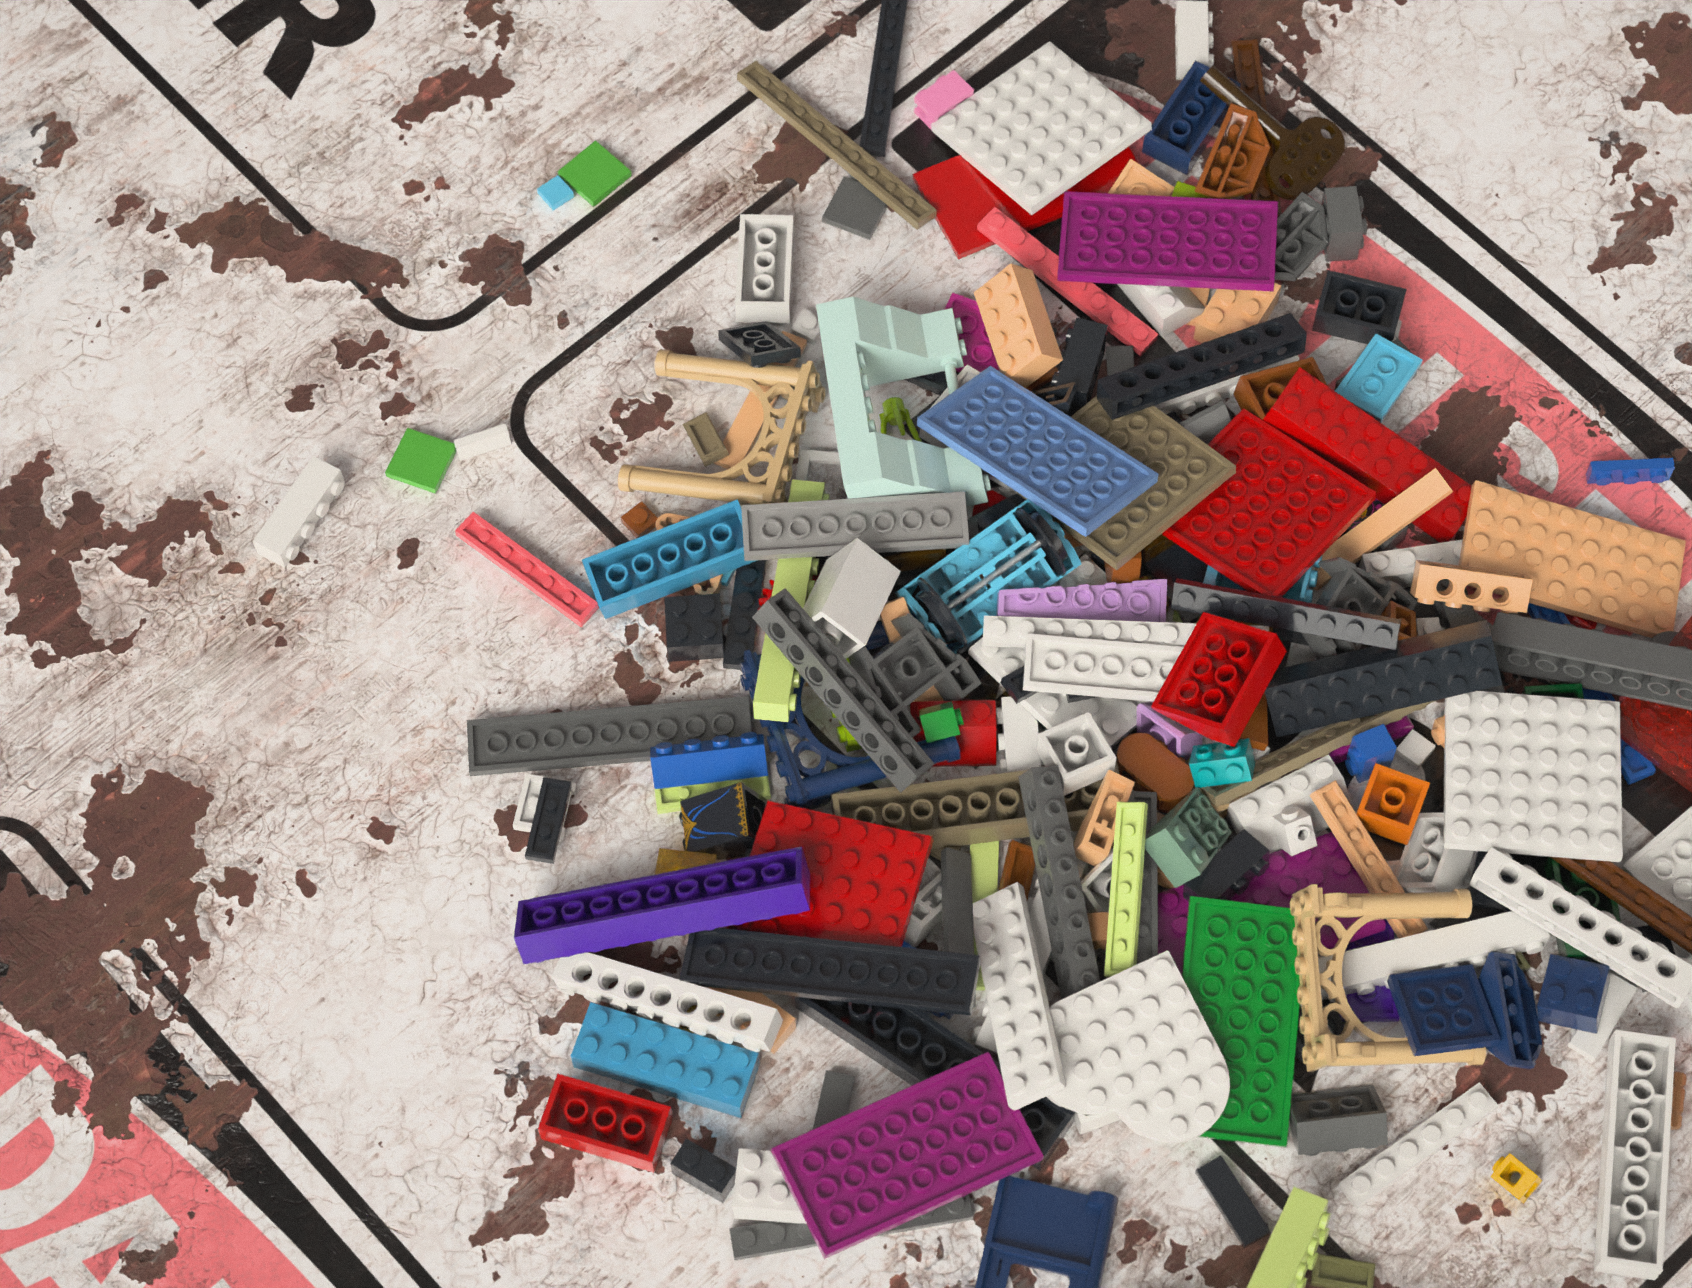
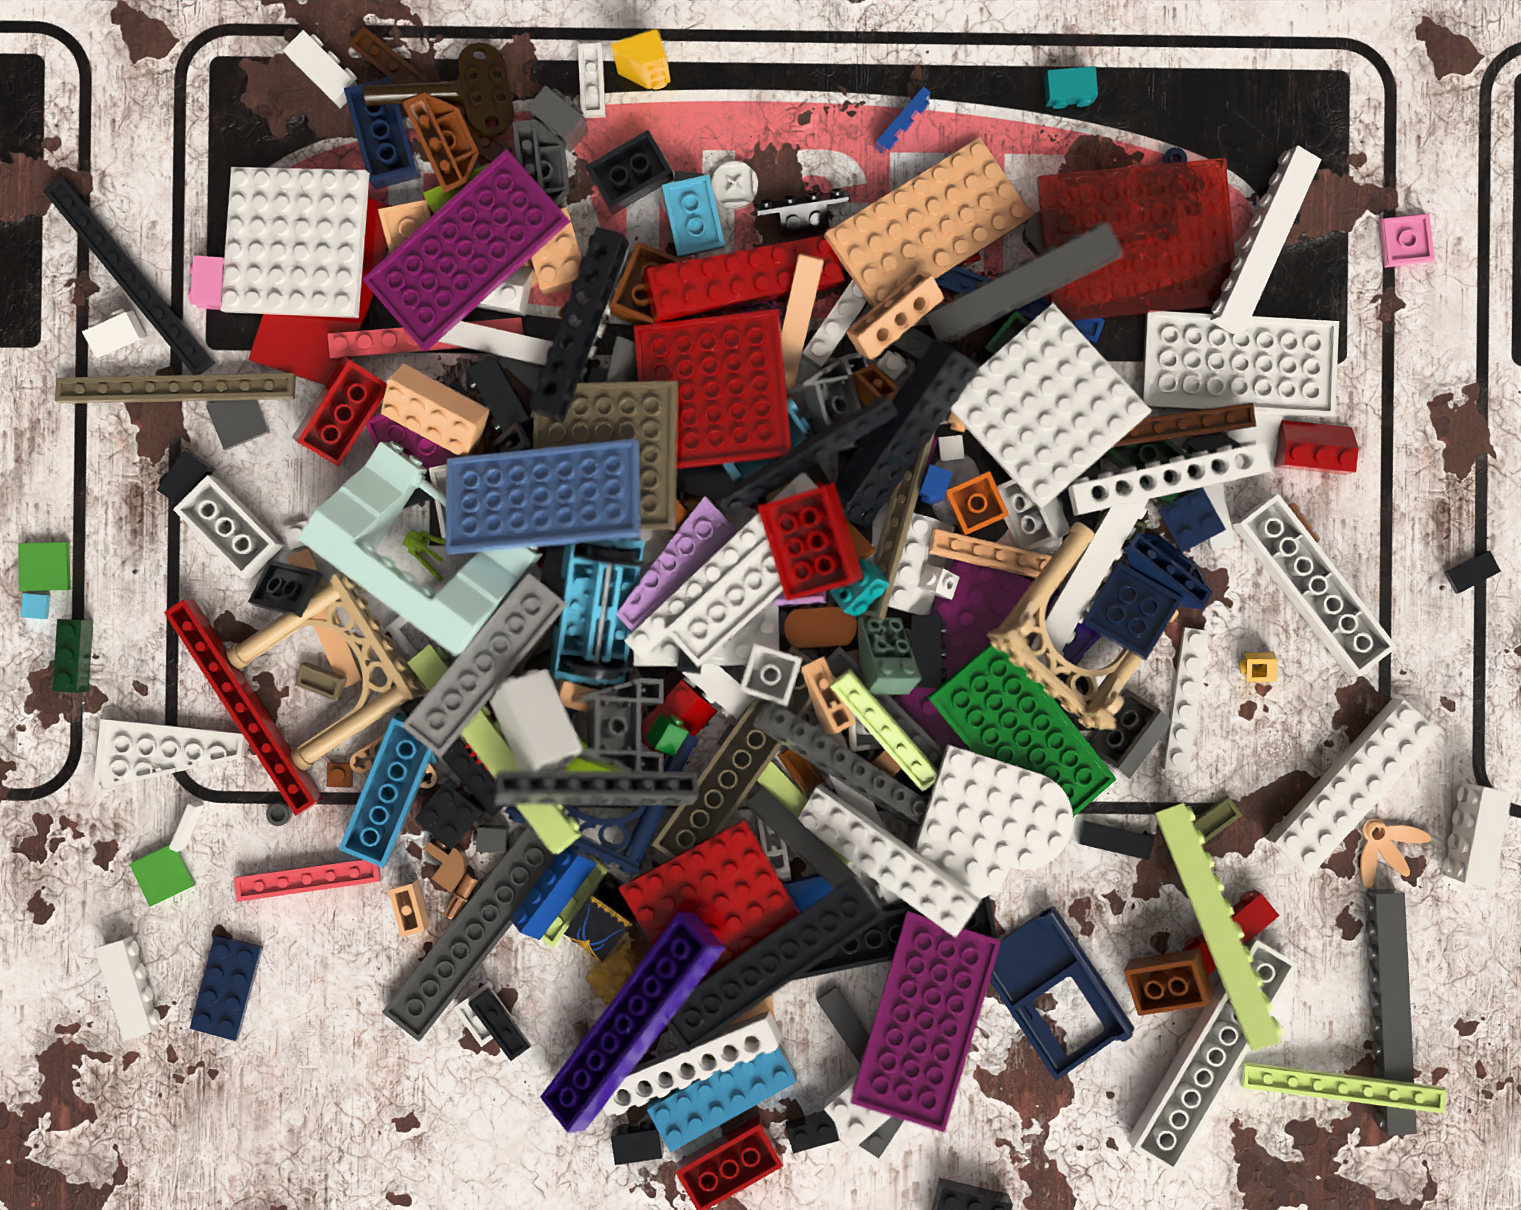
camera: 50 degrees left, 25 degrees up
none -> dark green brick [52,619,94,693]
none -> white brick [82,309,147,358]
none -> white wing [93,718,246,791]
none -> black brick [157,450,215,505]
none -> red brick [164,599,324,816]
none -> dark blue plate [189,934,263,1041]
none -> dark grey tile [266,801,292,826]
none -> red brick [292,356,387,467]
none -> light nougat brick [388,879,430,937]
none -> medium nougat brick [423,838,468,892]
none -> white tile [438,321,572,370]
none -> medium nougat axle [444,873,479,920]
none -> dark grey brick [473,824,510,854]
none -> white plate [578,43,606,118]
none -> yellow slope [610,29,671,89]
none -> black brick [611,1120,664,1165]
none -> white tile [711,160,758,210]
none -> black bracket [754,188,850,235]

